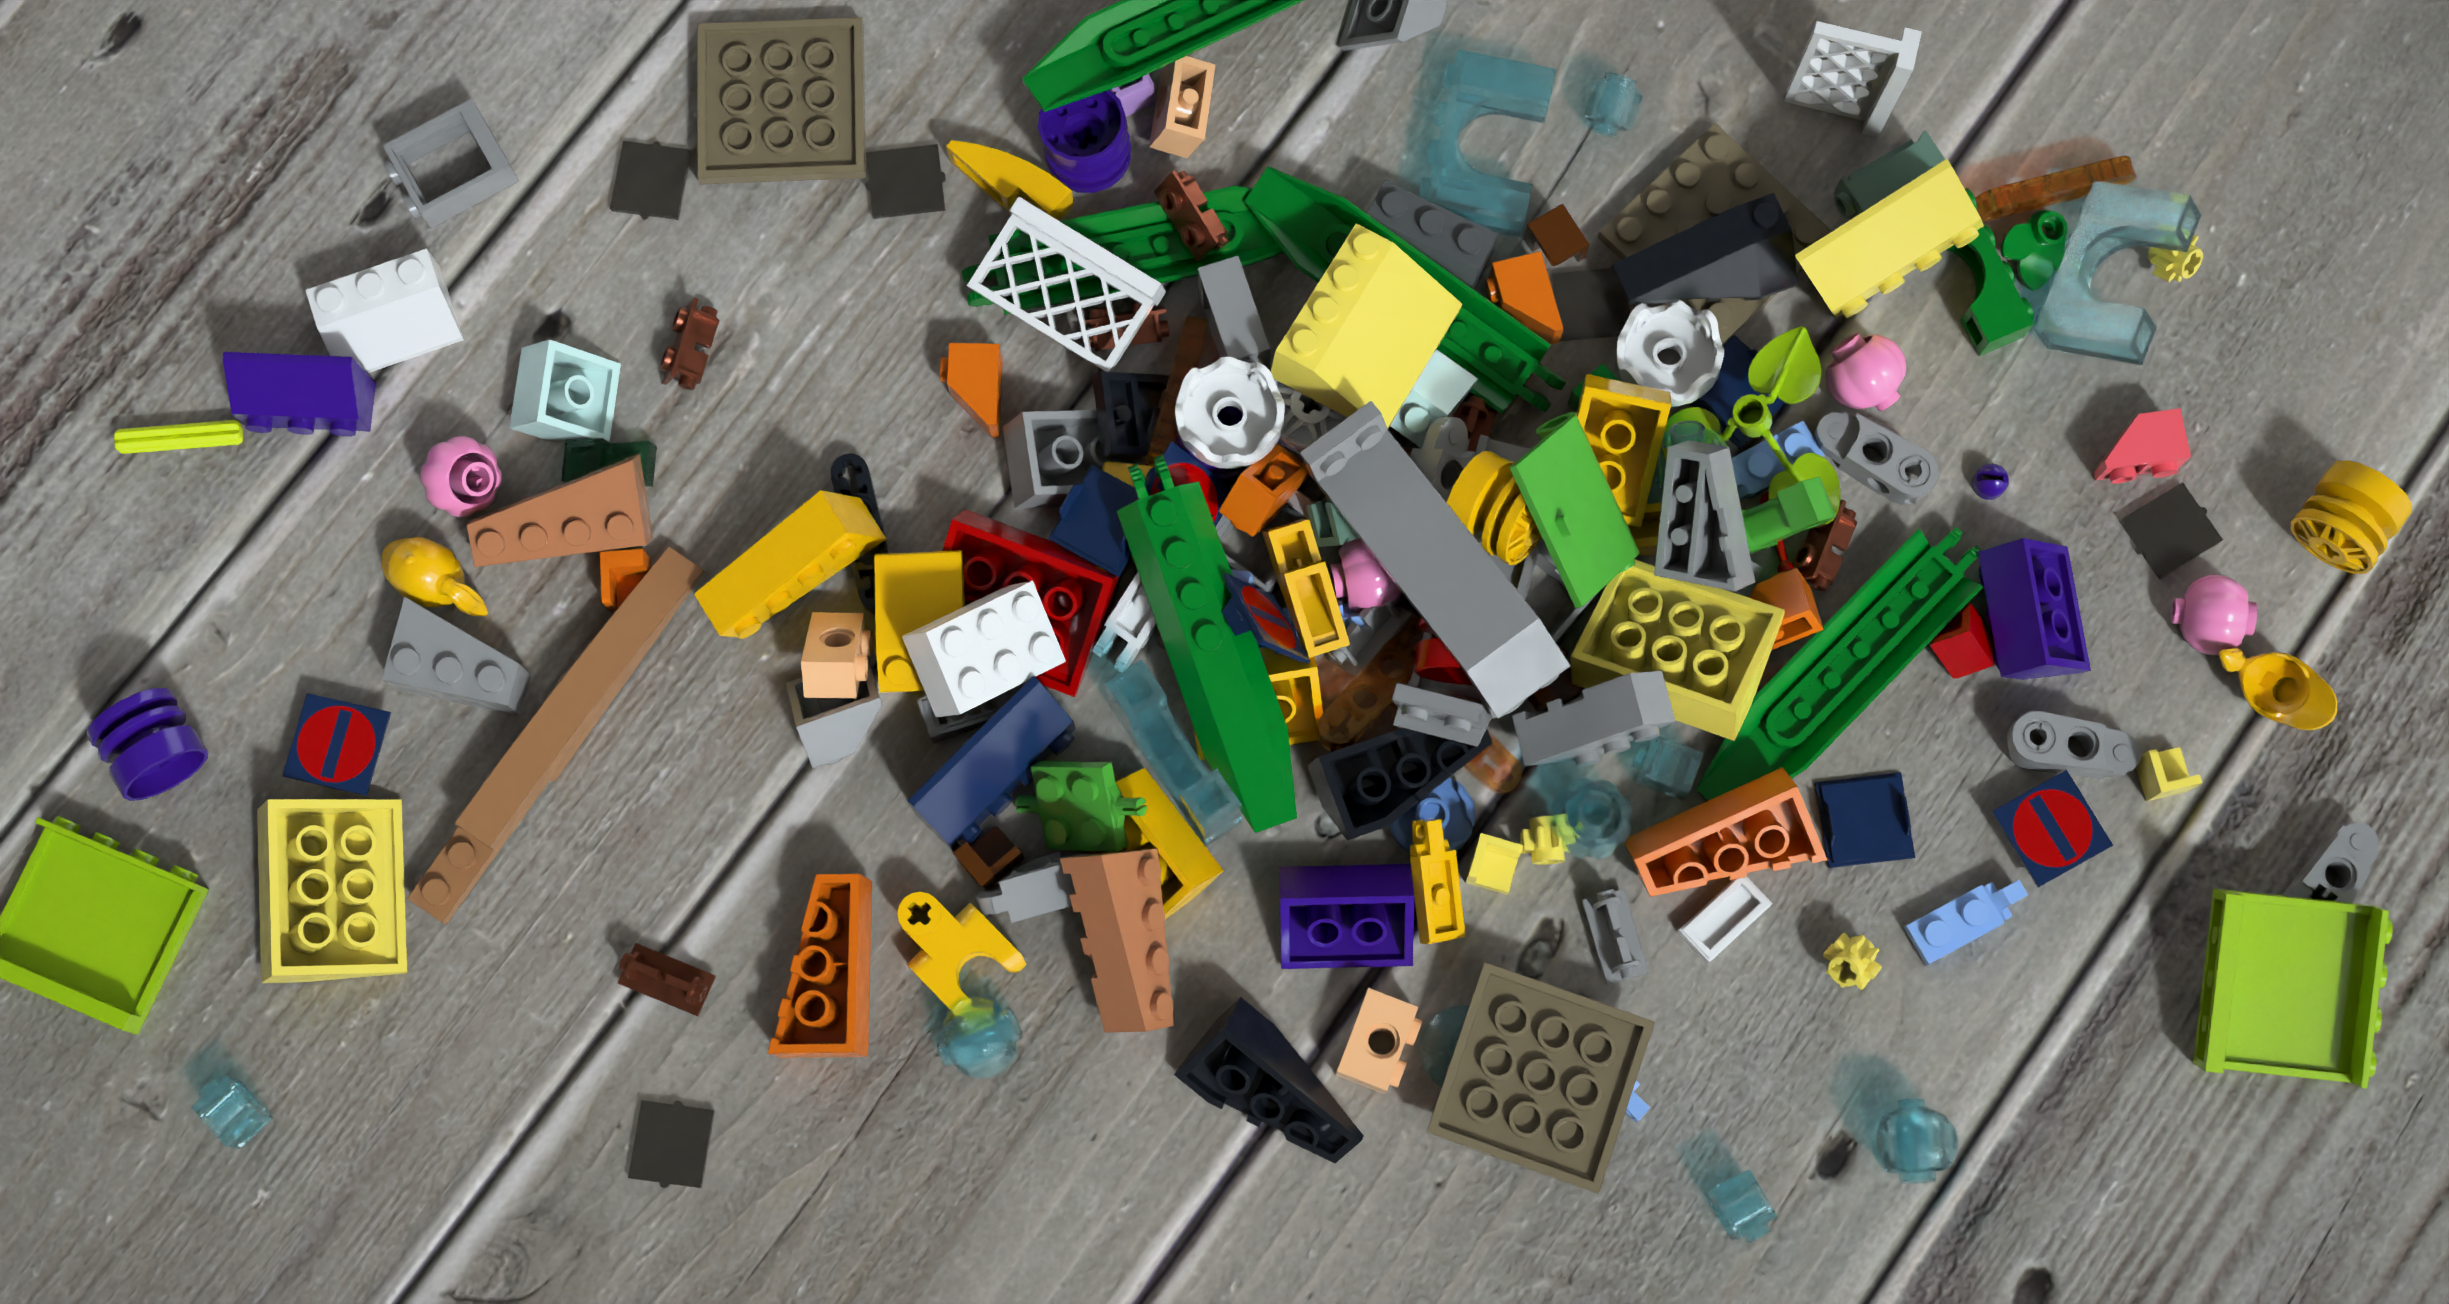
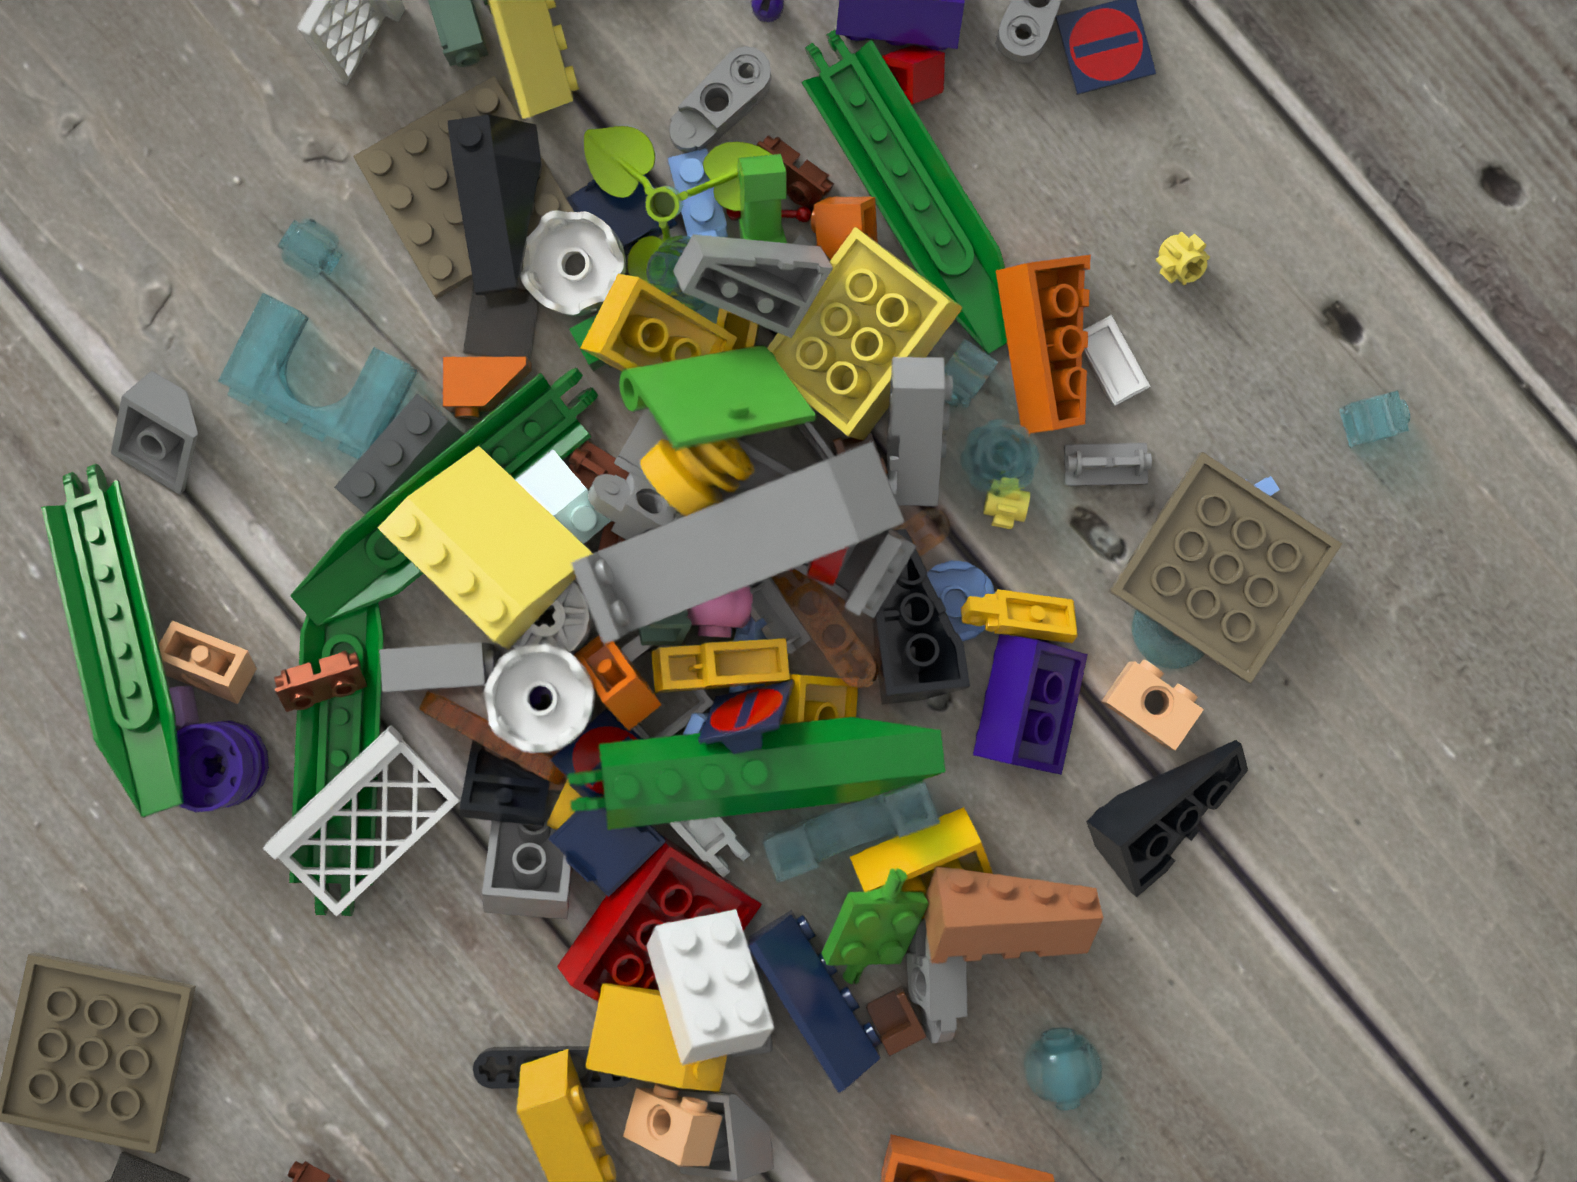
camera: 75 degrees left, 10 degrees up
clear smoke piece [865,144,946,219] -> none
yellow piece [897,892,1026,1023] -> none
orange slope [940,343,1003,438] -> none
yellow slope [946,140,1074,221] -> none
copper hinge [1085,302,1170,352] -> none
light yellow panel [1465,833,1523,895] -> none
reddish brown panel [1523,204,1590,266] -> none
dark blue piece [1815,772,1915,868] -> none
bright pink plant [1826,332,1906,411] -> none
clear light blue plant [1871,1098,1959,1184] -> none
light blue hinge [1903,880,2028,966] -> none

